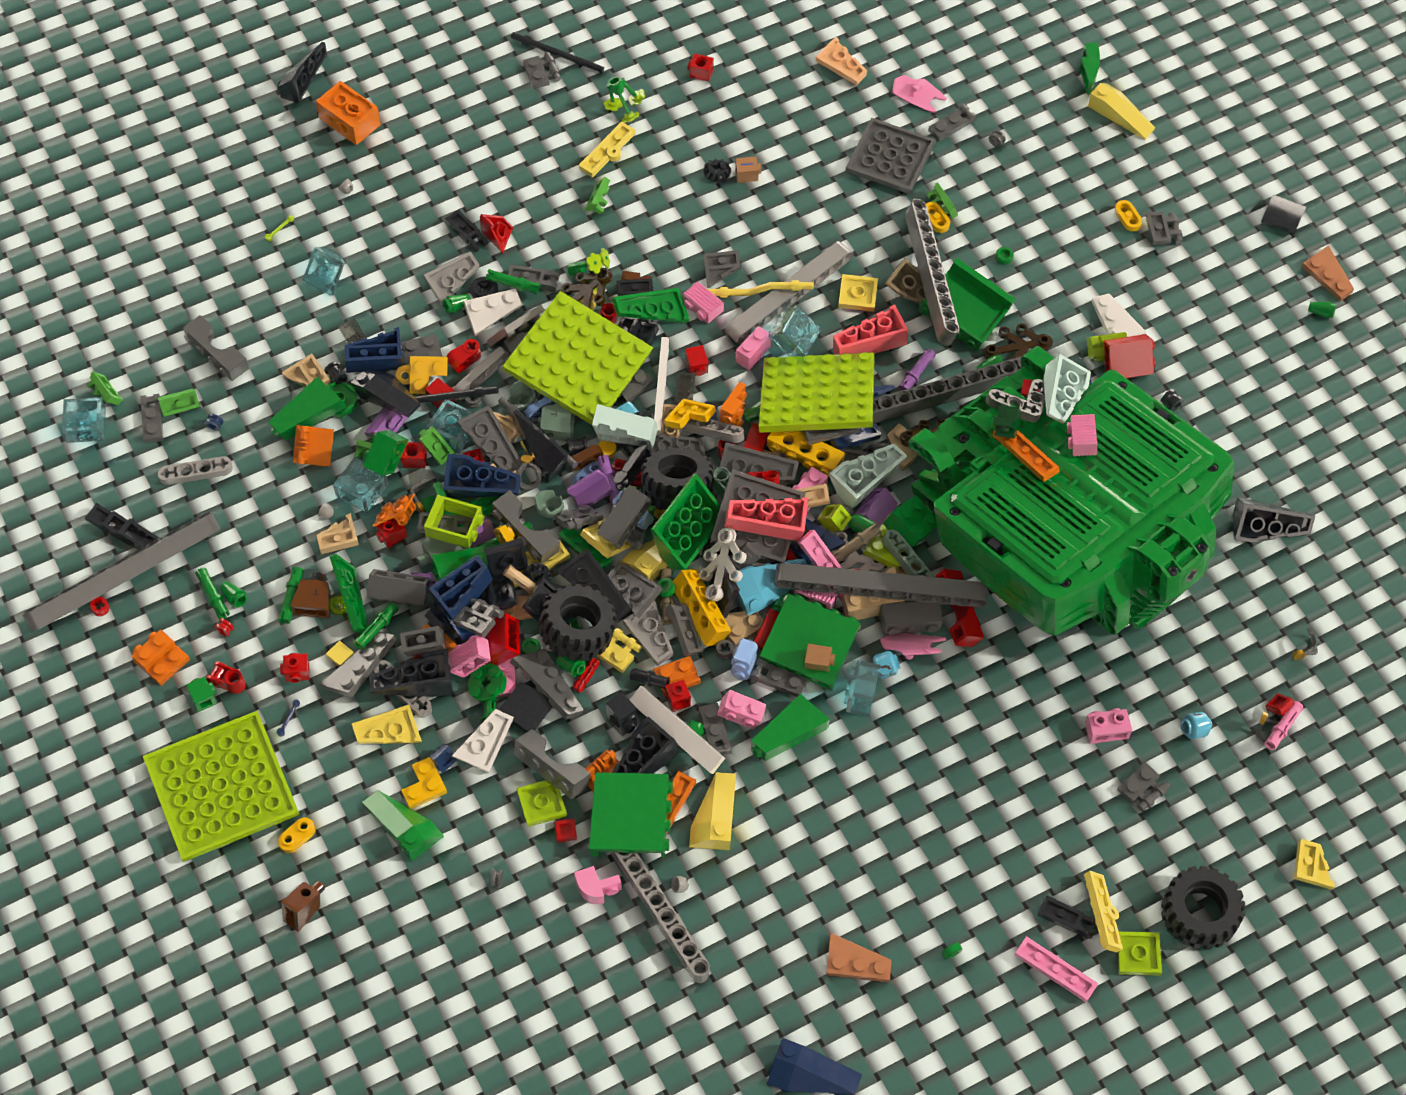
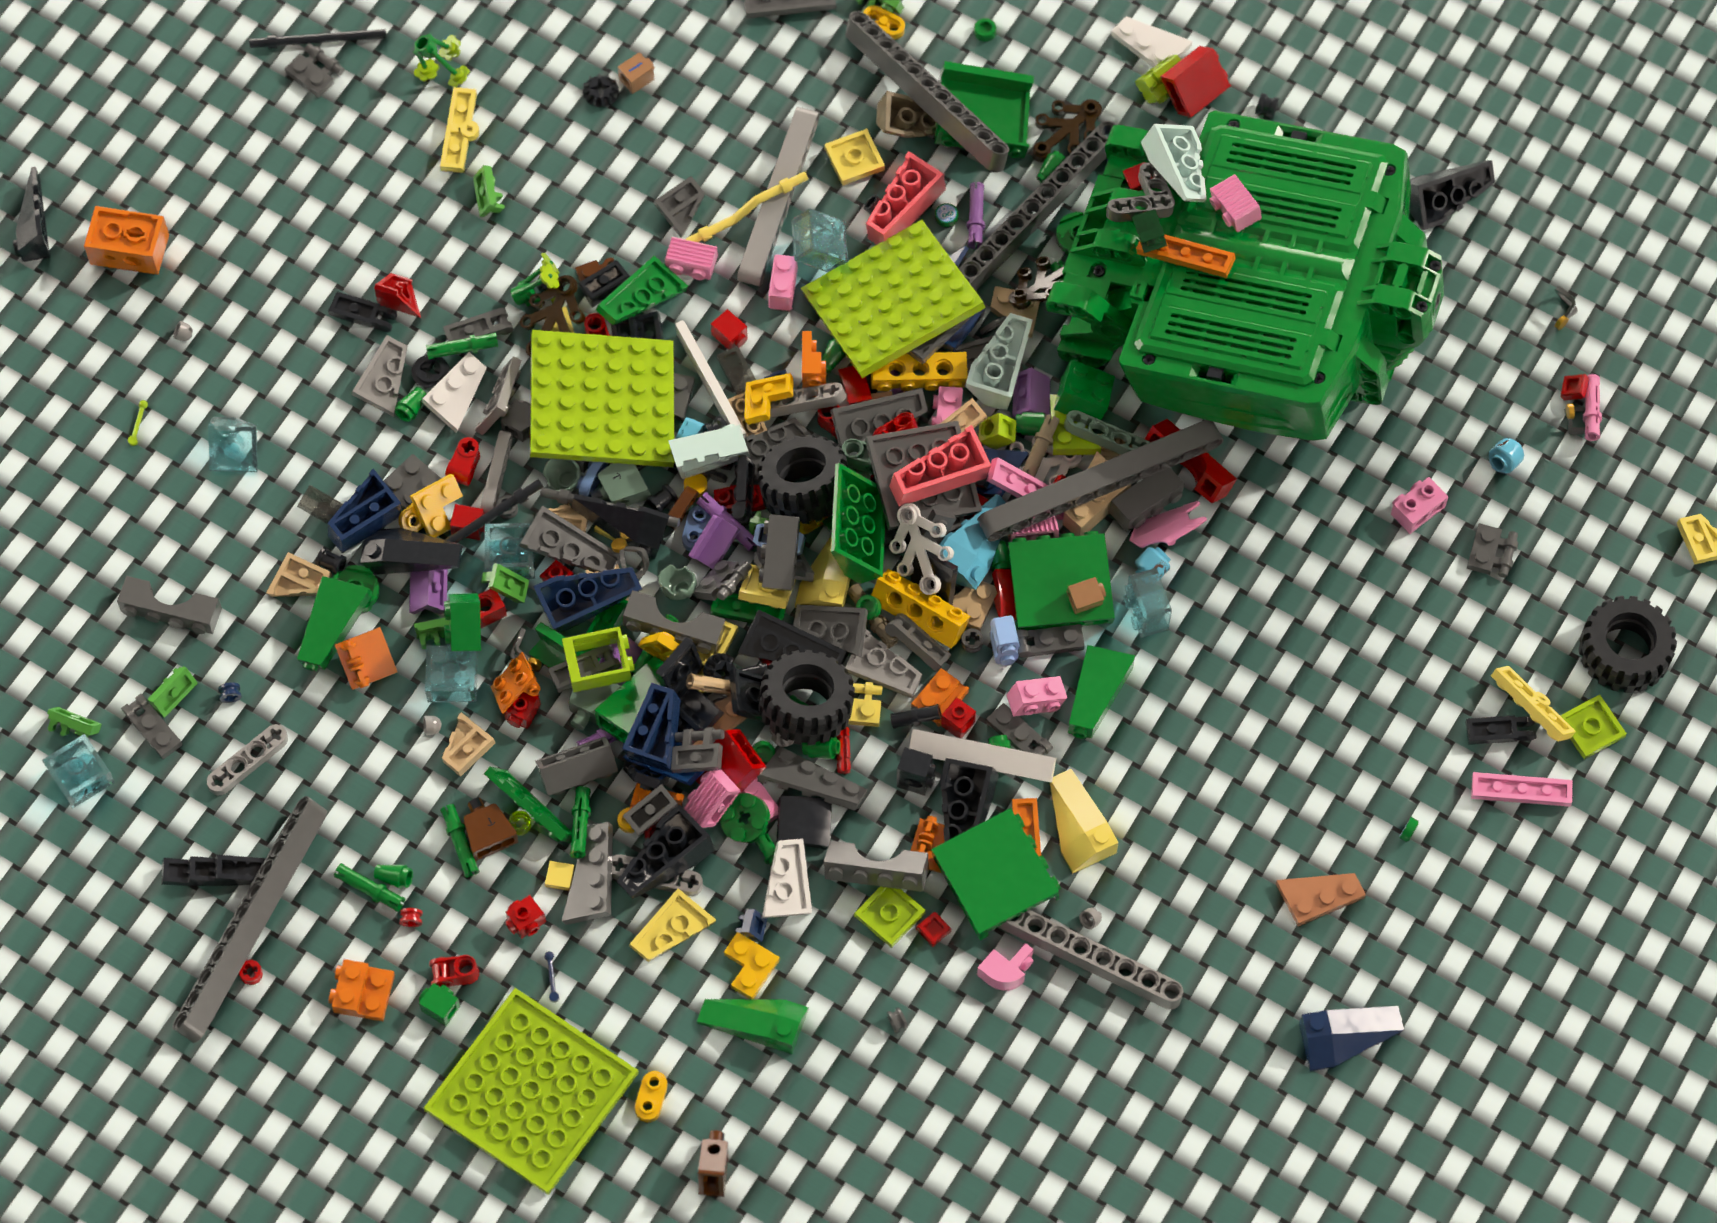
camera: 30 degrees left, 5 degrees up
none -> tile [935,203,958,227]

